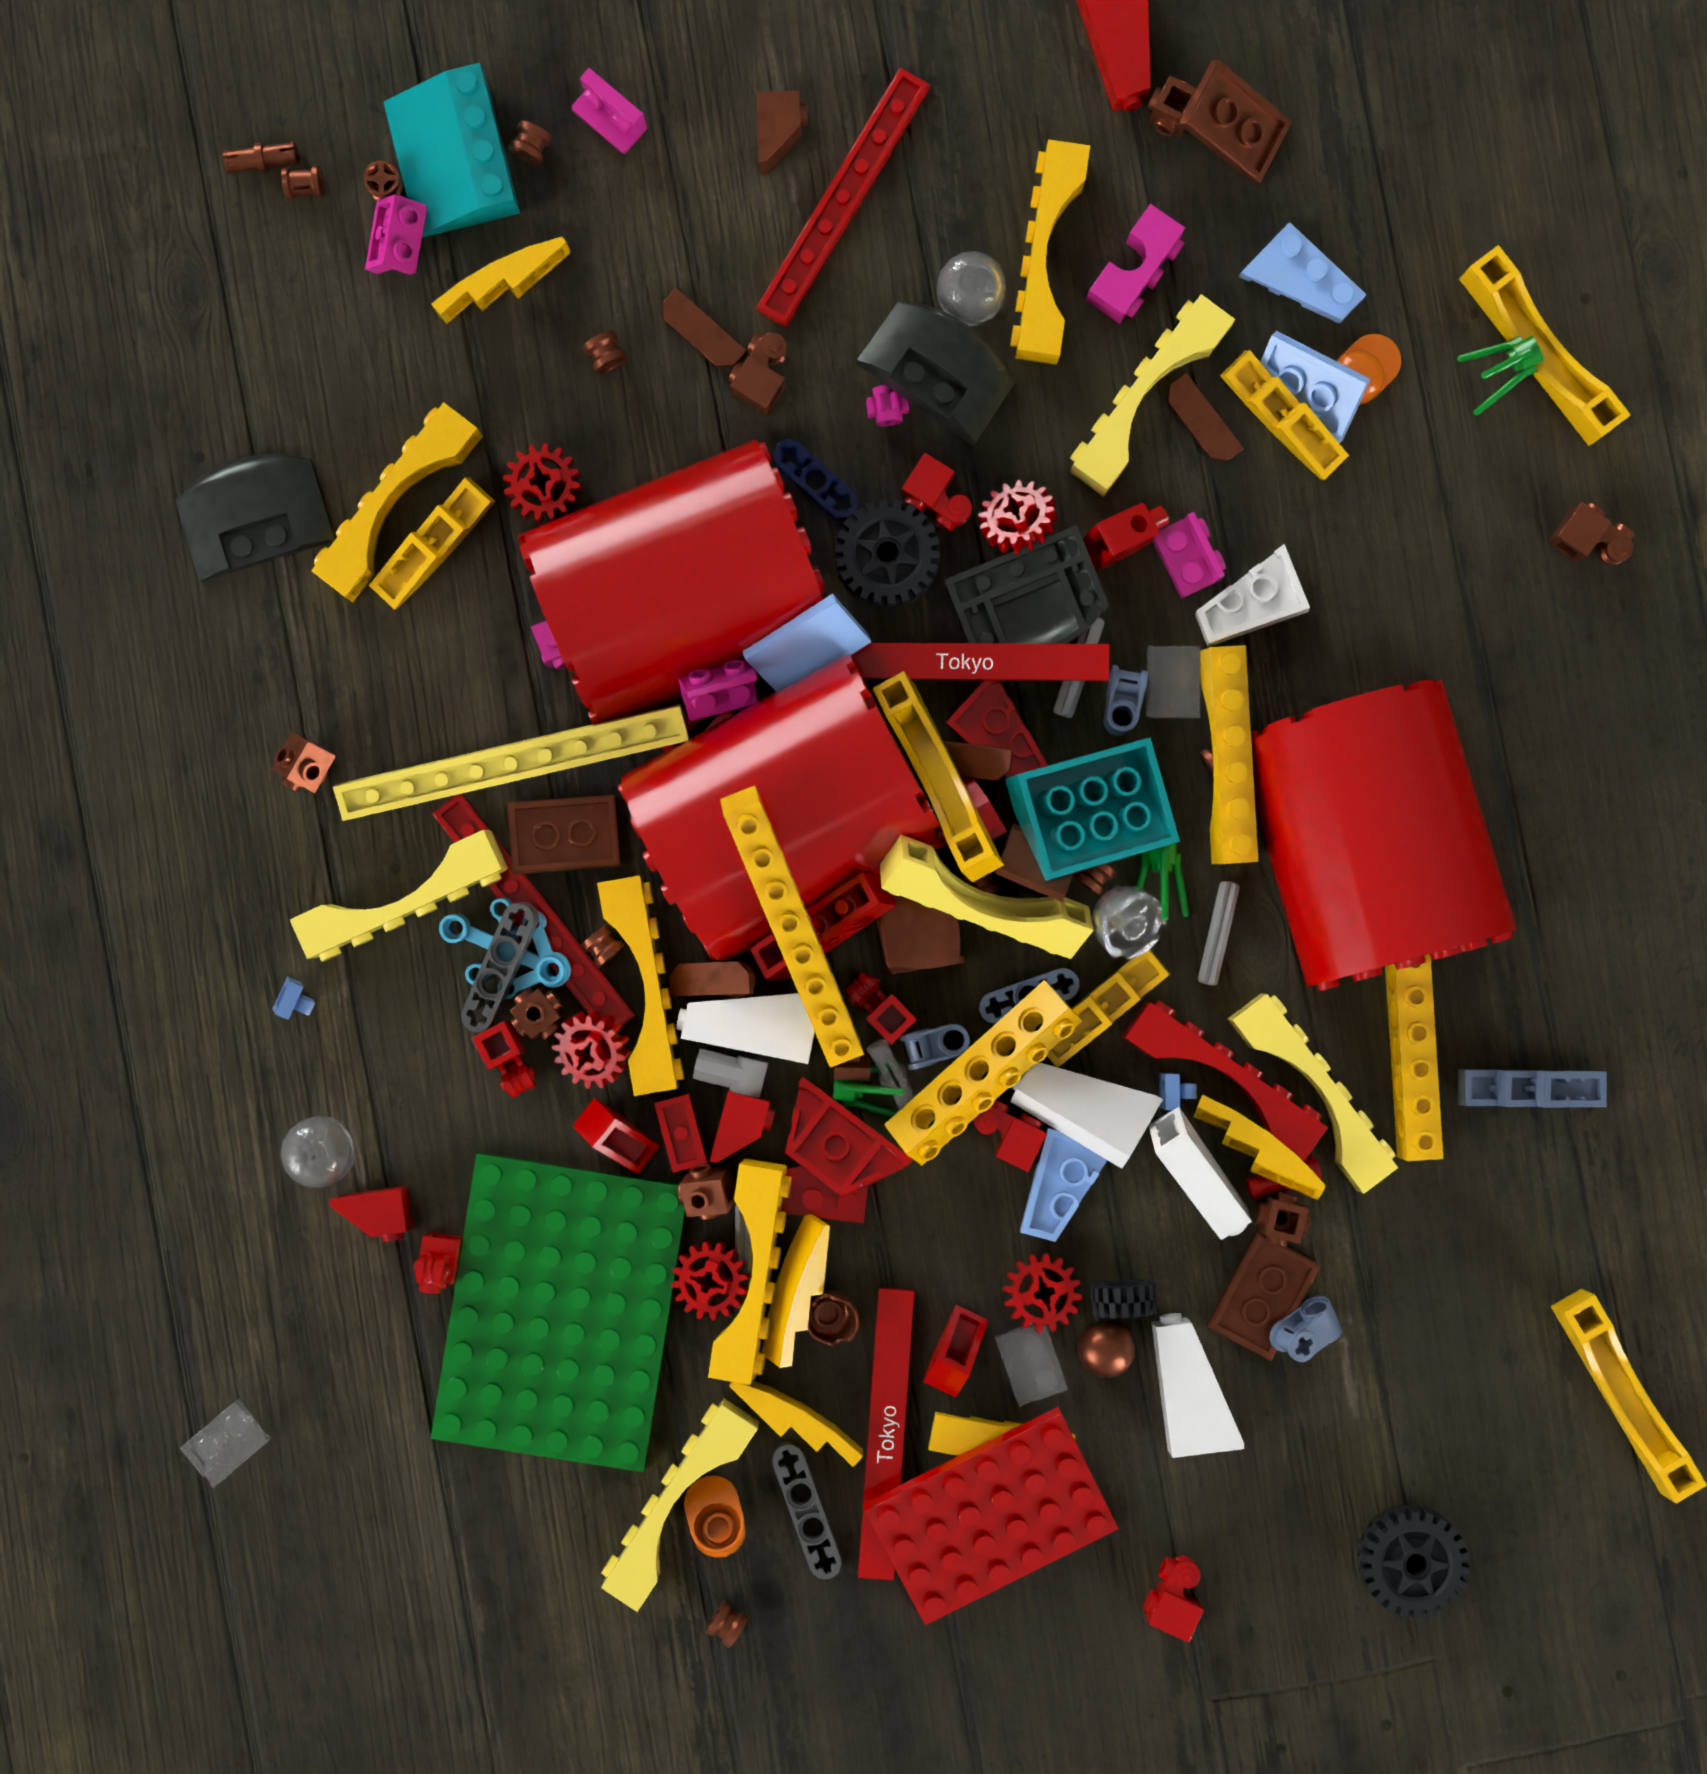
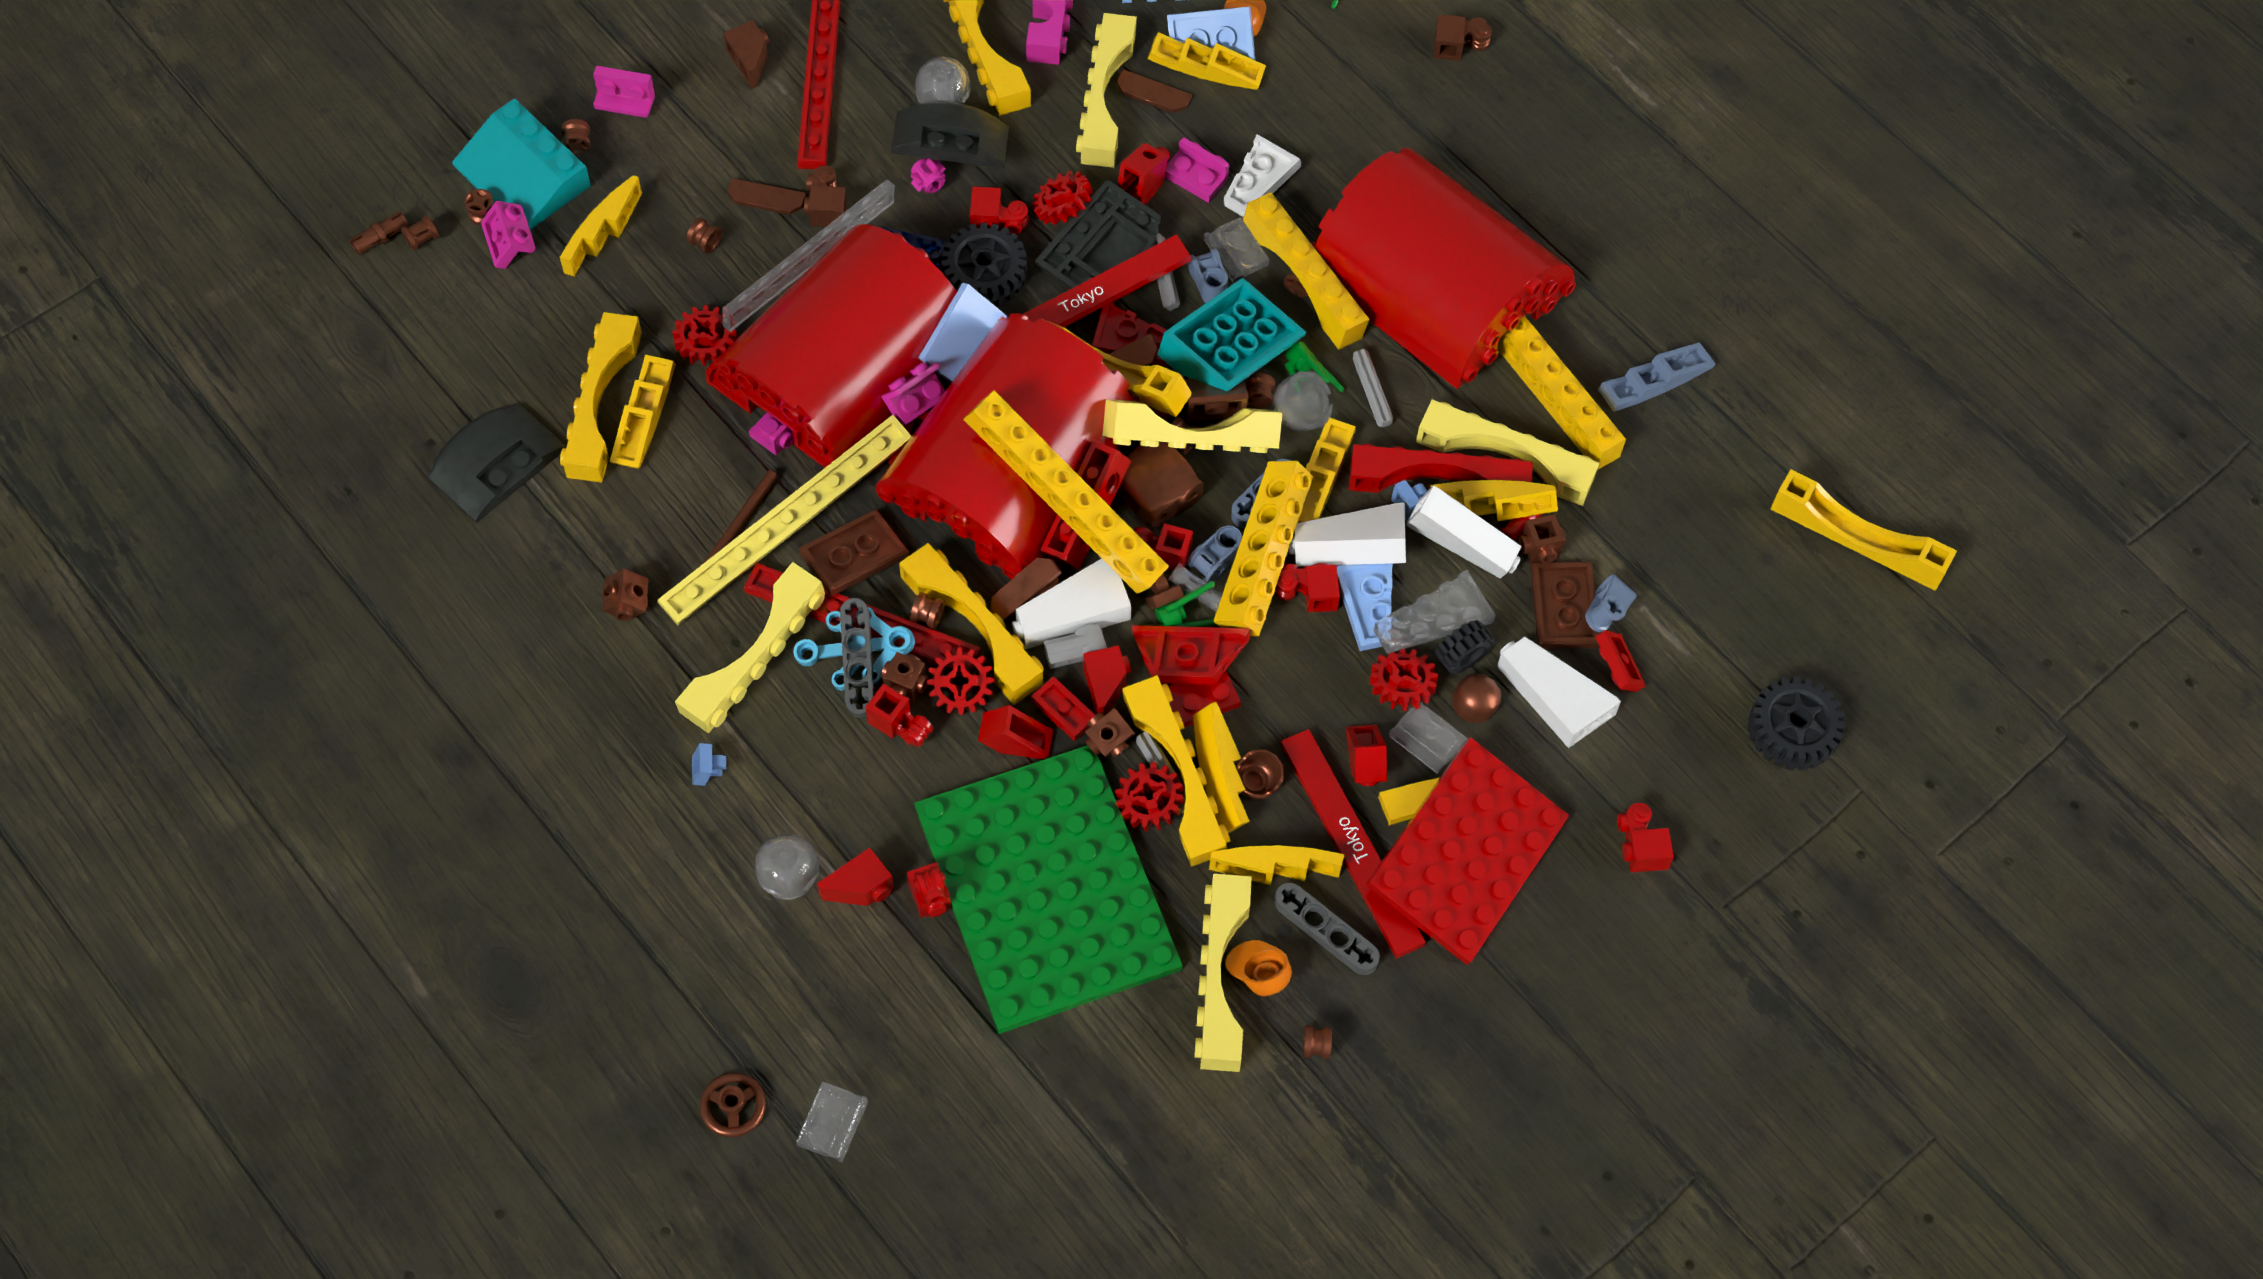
camera: 35 degrees left, 25 degrees down
none -> copper piece [699,1073,766,1137]
none -> copper bar [703,470,778,564]
none -> clear tile [722,180,895,332]
none -> clear wing [1373,570,1496,654]
none -> red plate [1595,630,1646,692]

